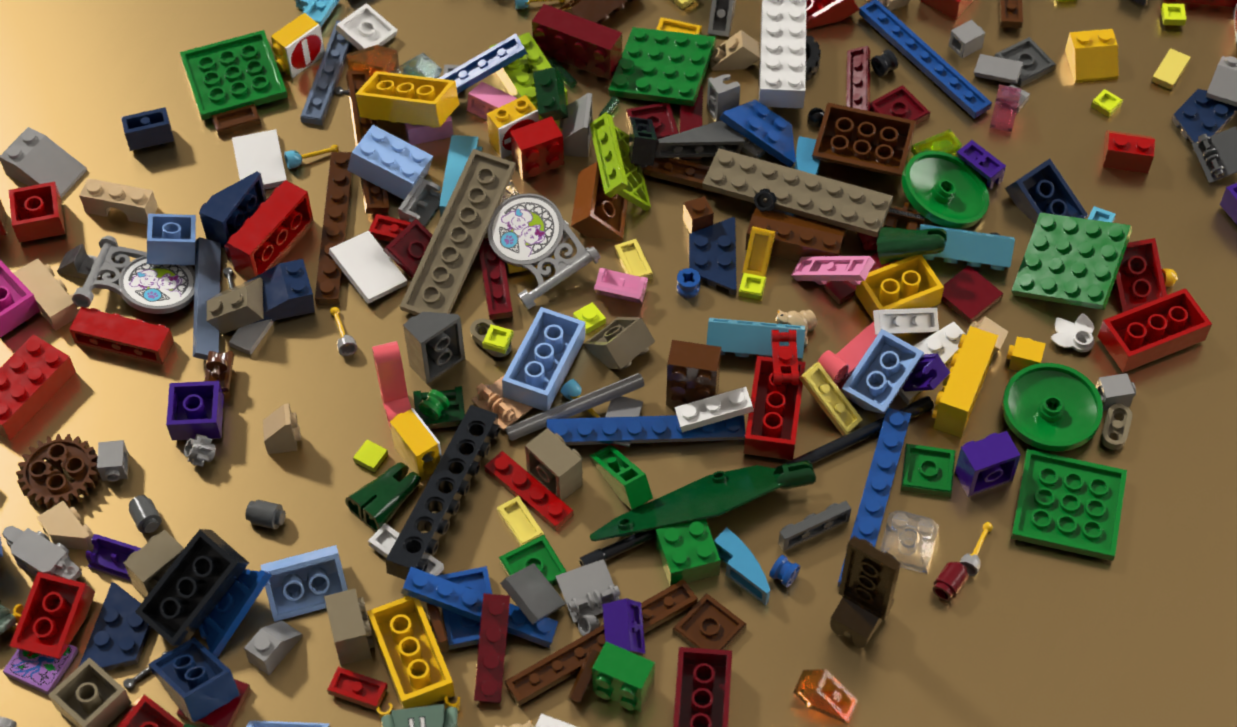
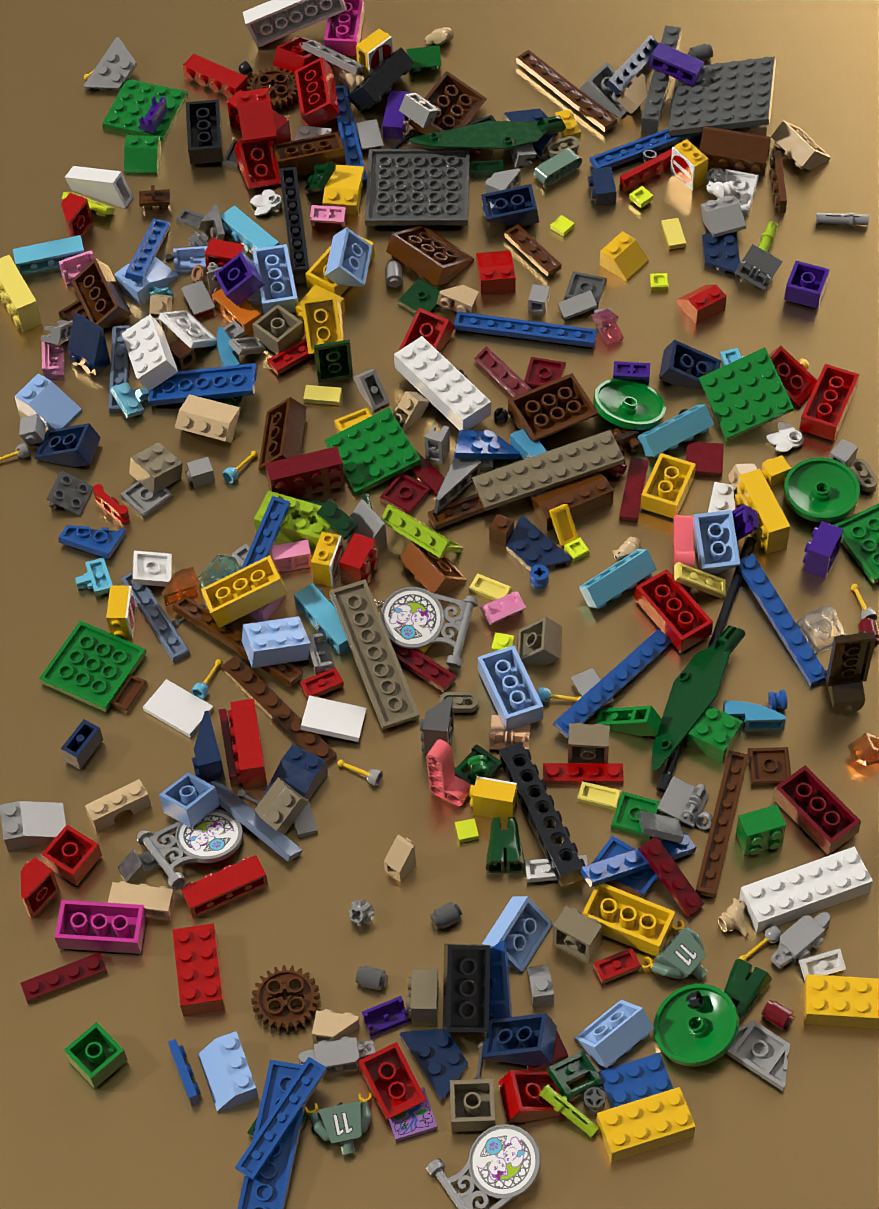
camera: 40 degrees left, 0 degrees up
light grey brick [97,440,129,481] -> none
dark purple brick [166,381,224,441] -> none
reddish brown hips [204,351,234,395] -> none
dark red tile [383,219,433,279] -> none
neon yellow tile [482,324,514,354] -> none
light grey axle [506,373,645,440] -> none
reddish brown tile [568,648,600,702] -> none
dark purple hinge [602,598,646,655] -> none
black slope [629,117,657,168] -> none
reddish brown brick [666,340,721,407] -> none
white plate [675,387,754,432] -> none
black plate [754,189,777,211] -> none
red plate [771,330,799,385] -> none
dark grey plate [778,501,851,552] -> none
bright pink hinge [791,256,875,285] -> none
black wheel [871,50,898,77] -> none
white plate [873,308,939,335] -> none
dark green piece [877,227,947,265] -> none
green tile [901,443,956,497] -> none
clear neon green plate [911,129,962,156] -> none

